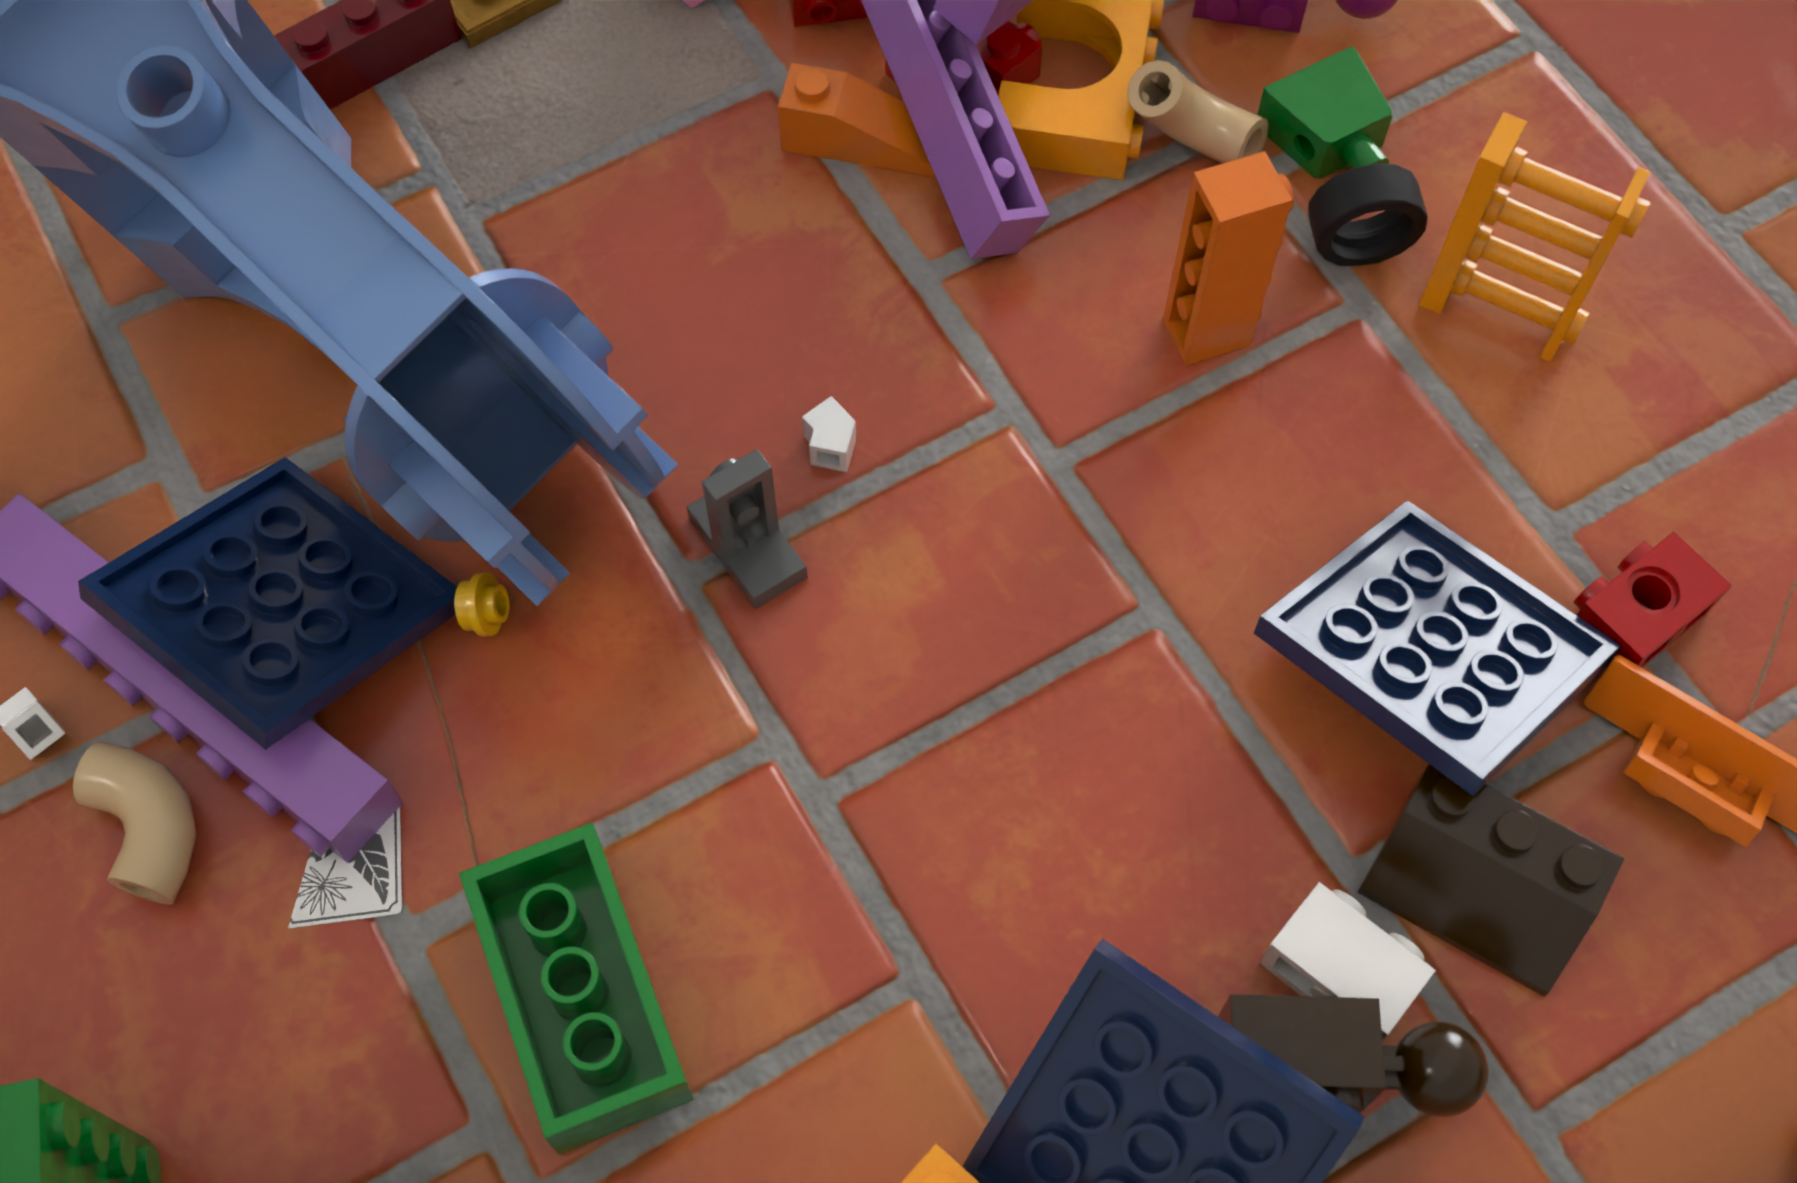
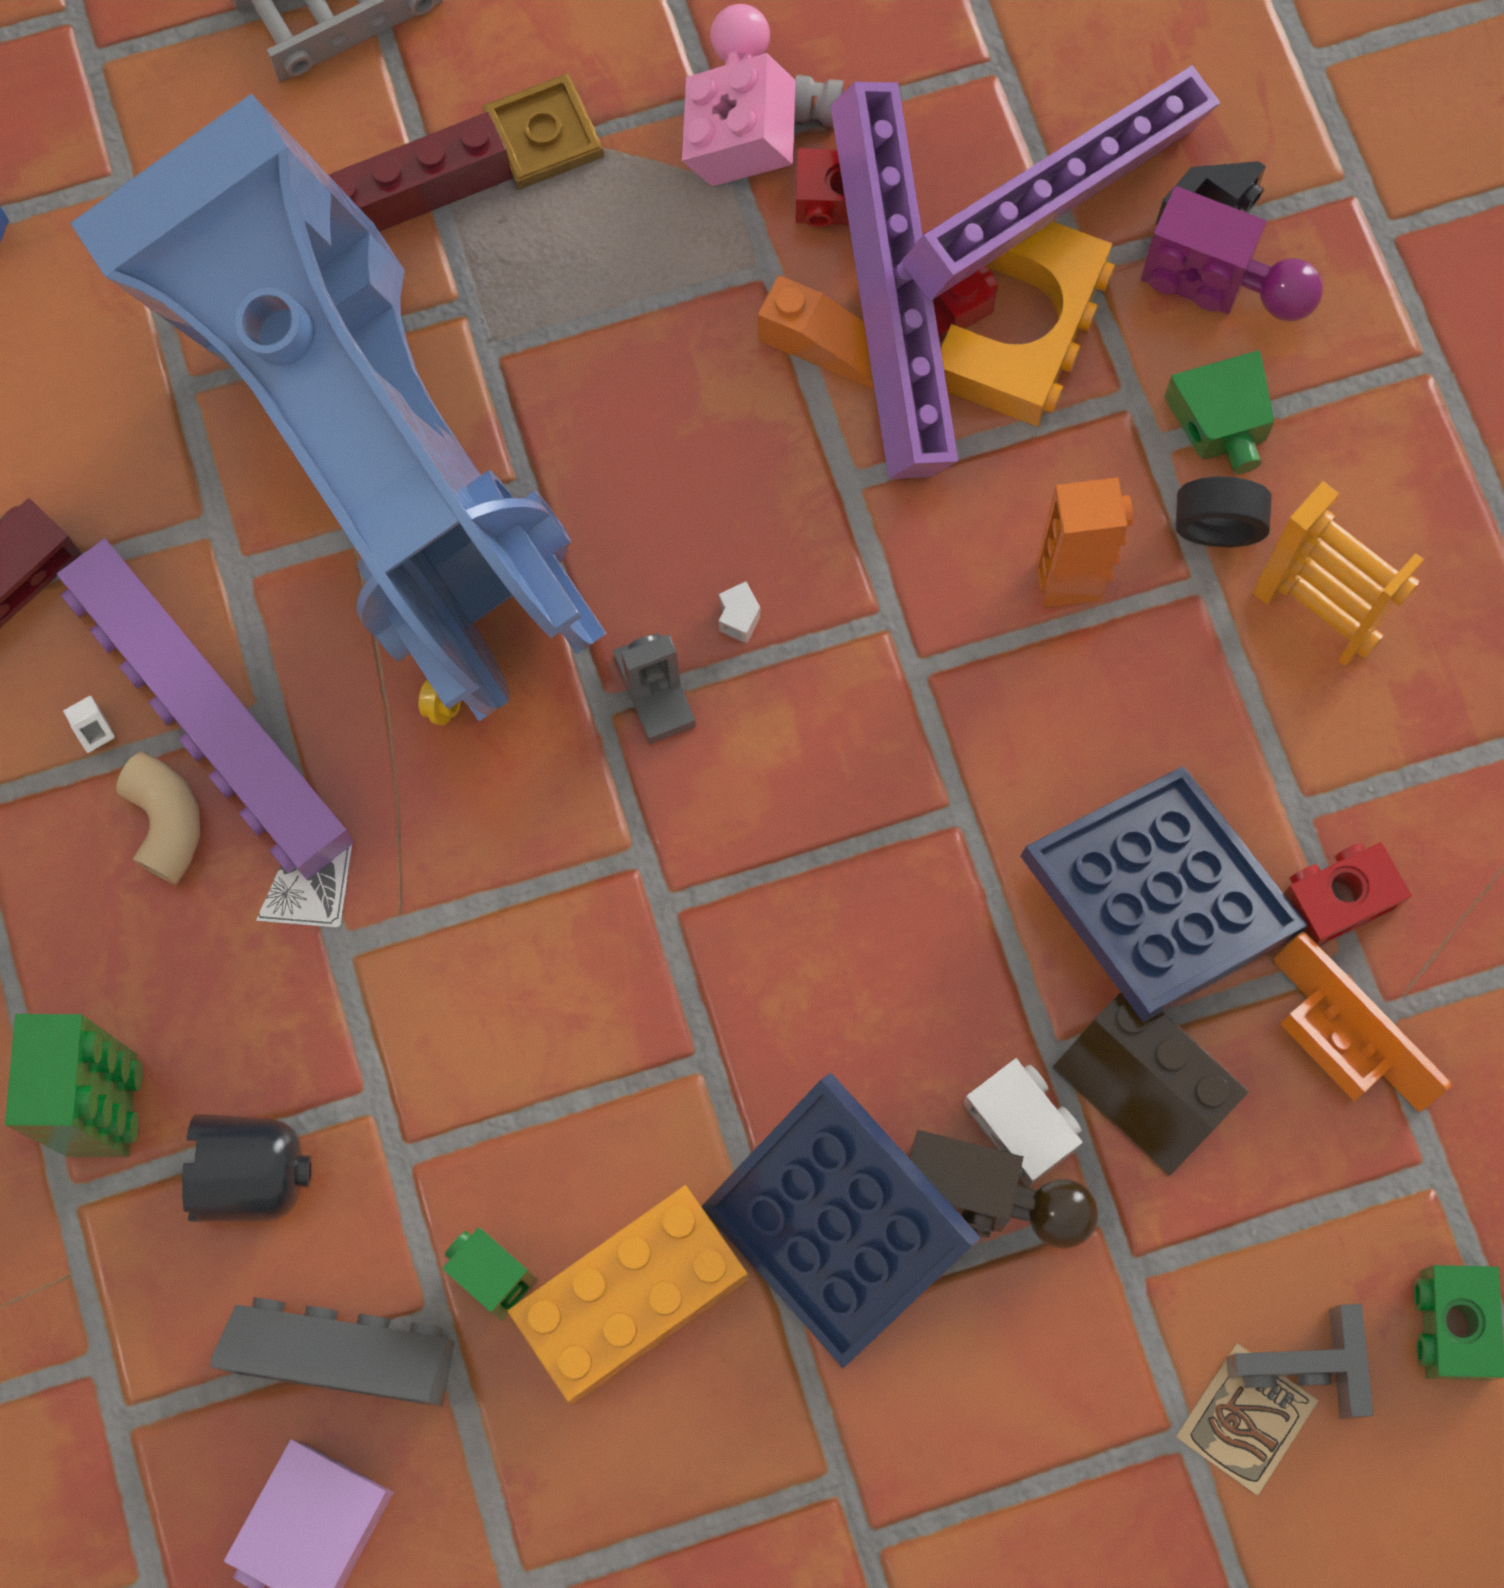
camera: 15 degrees right, 10 degrees up
dark blue plate [78,457,457,750] -> none
green brick [459,822,694,1155] -> none
tan cylinder [1128,60,1268,164] -> none

